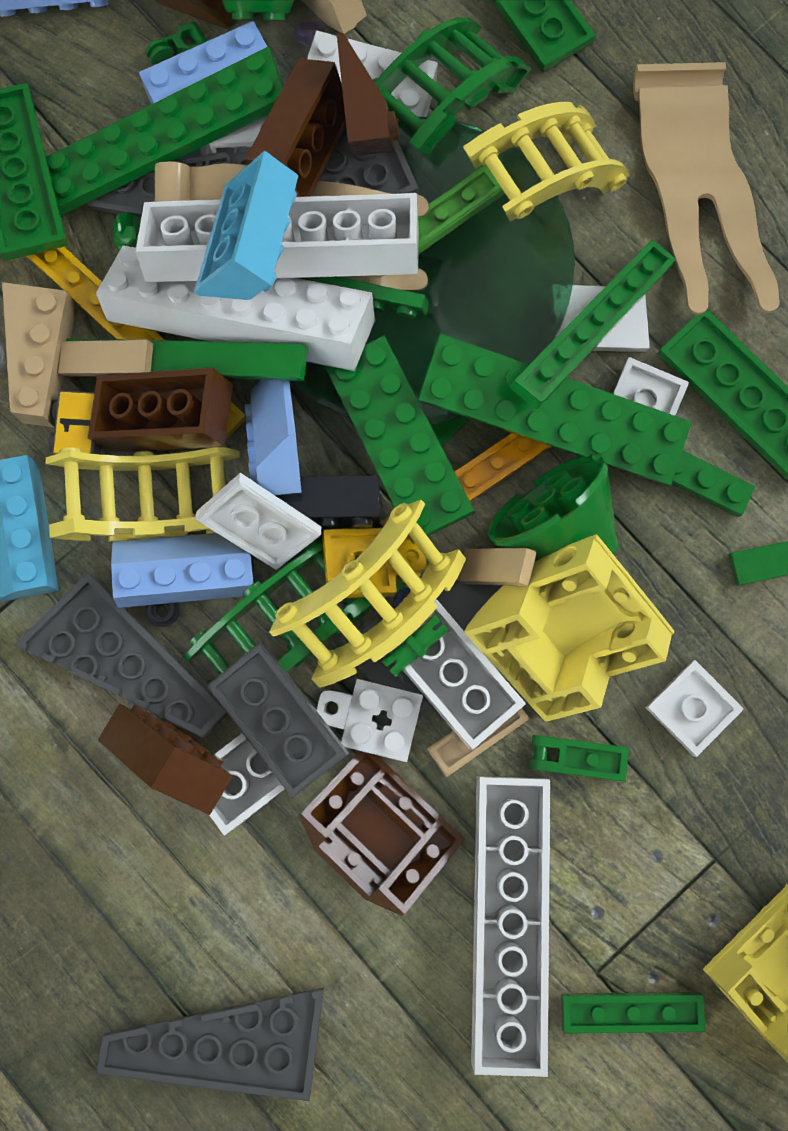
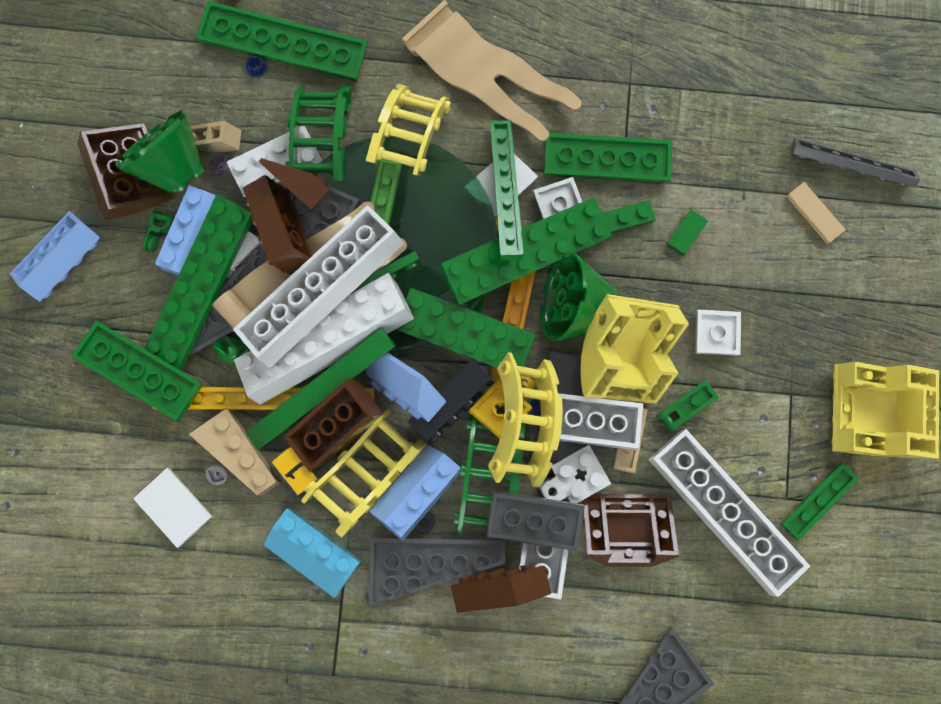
camera: 45 degrees left, 0 degrees up
tan tile [58,340,153,376] -> none
medium azure slope [194,151,298,300] -> none
white tile [195,473,321,570] -> none
green pin [382,614,450,677] -> none
tan tile [457,548,536,586] -> none

